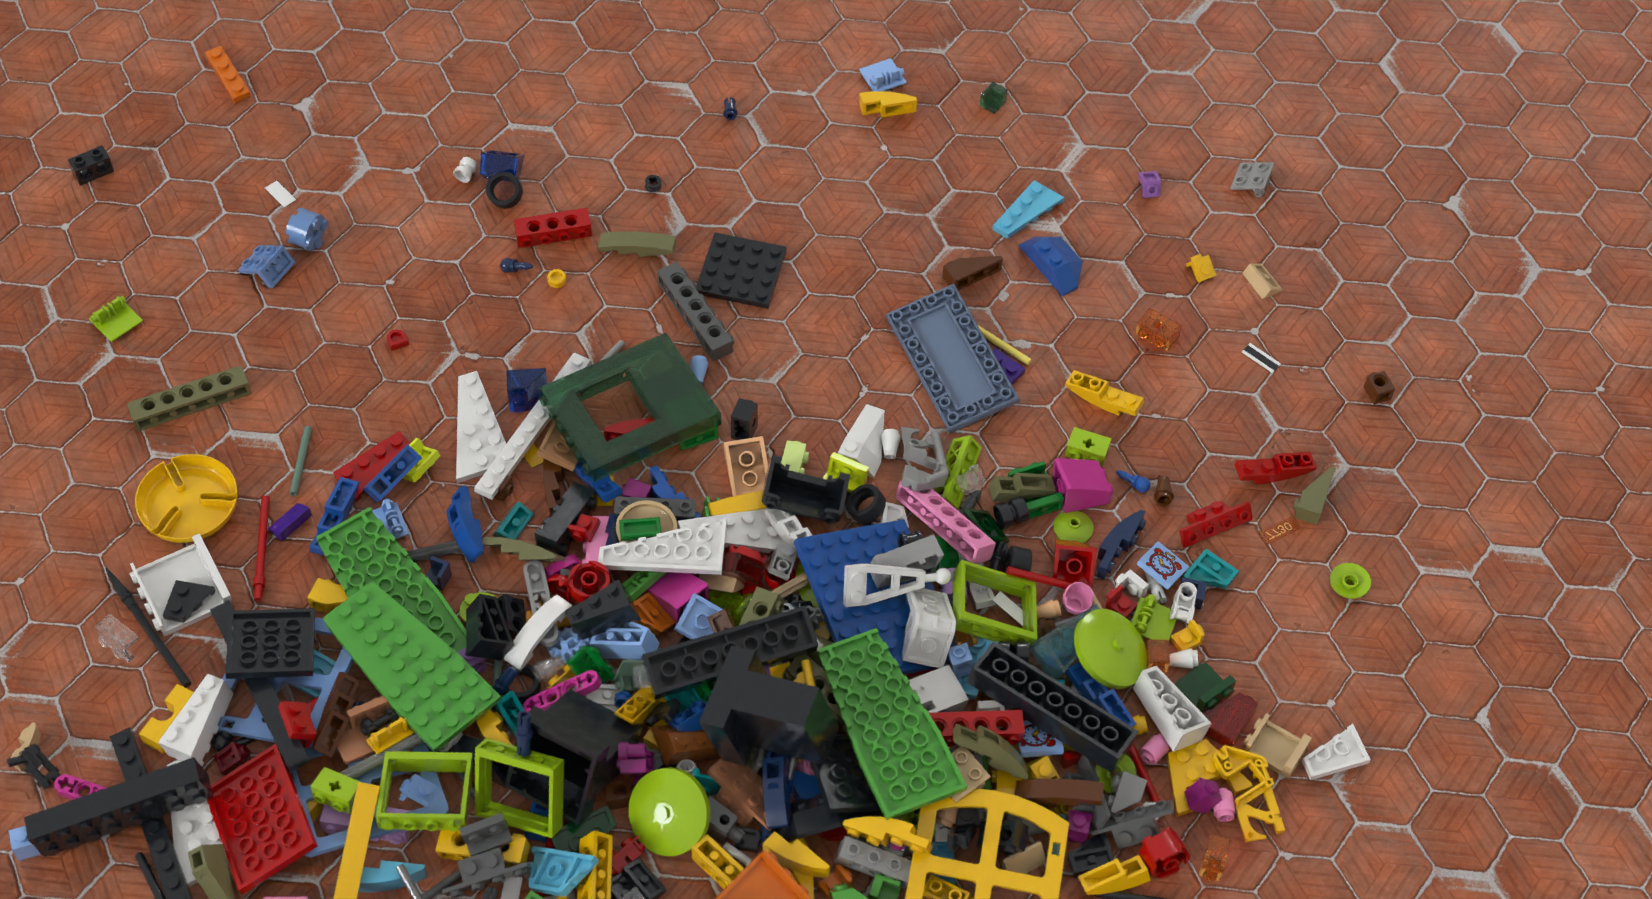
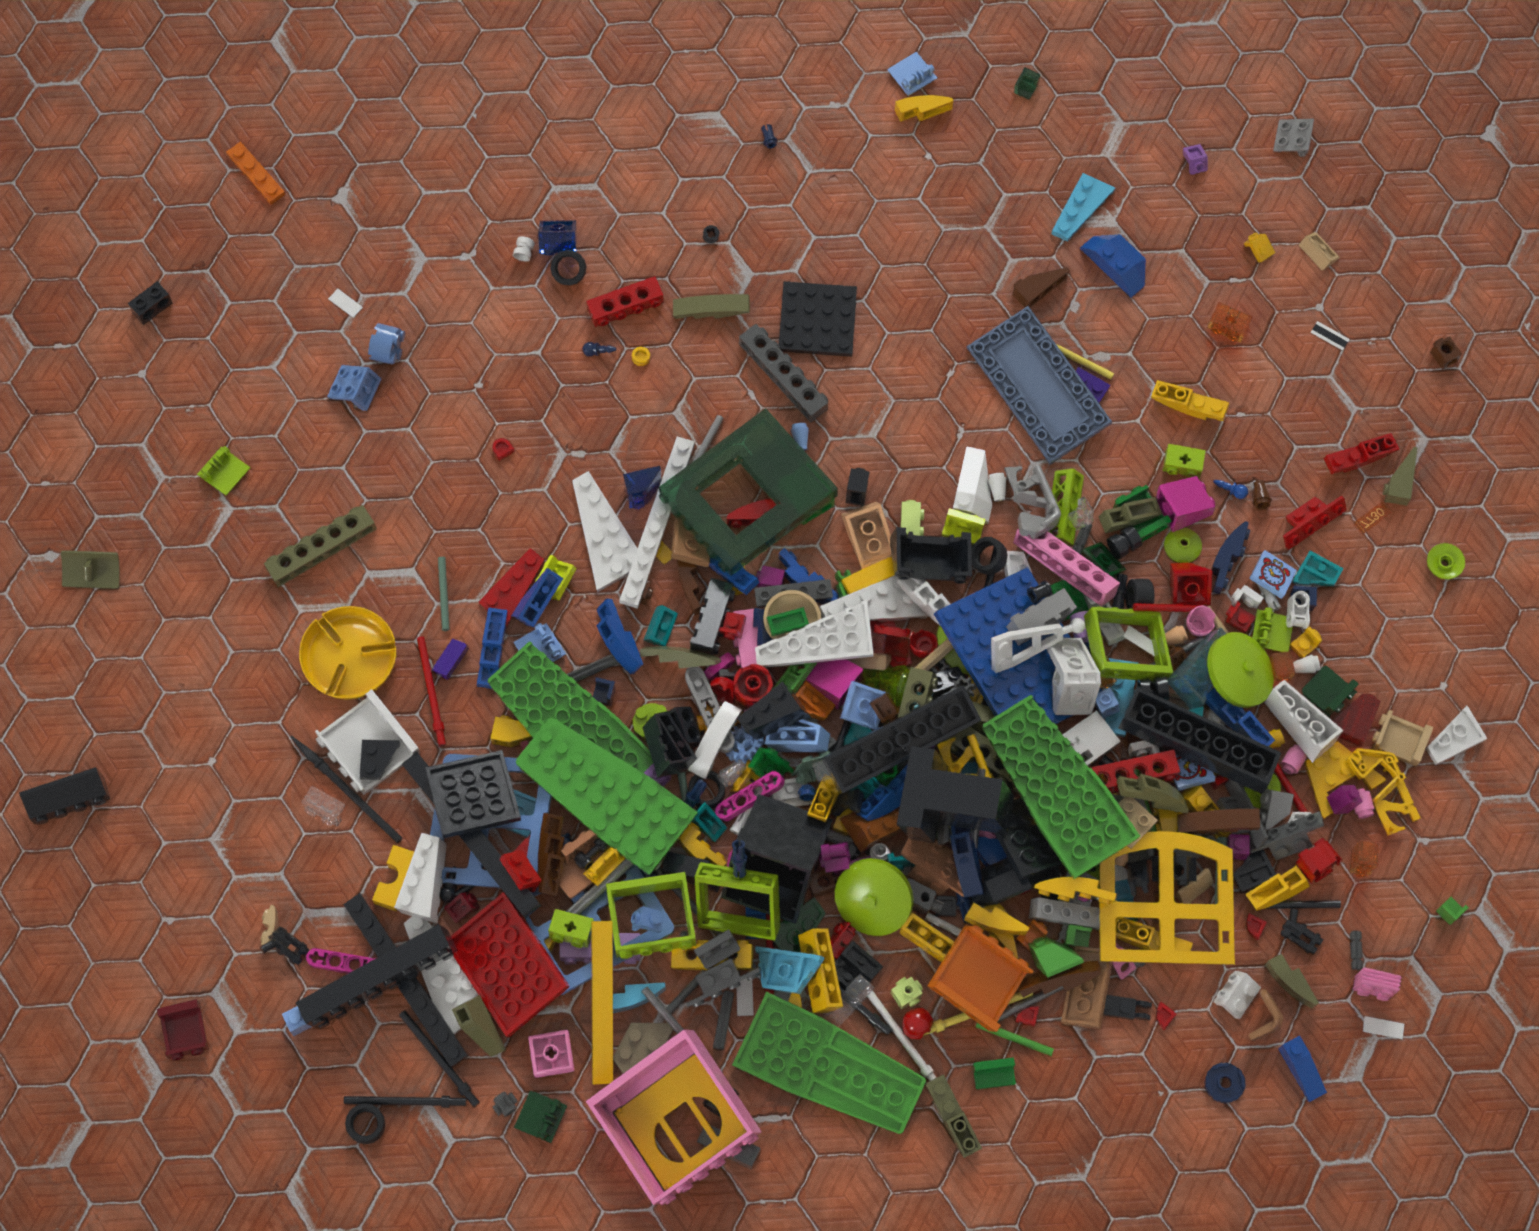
camera: 10 degrees left, 15 degrees up
light grey slope [767,541,798,581] -> none

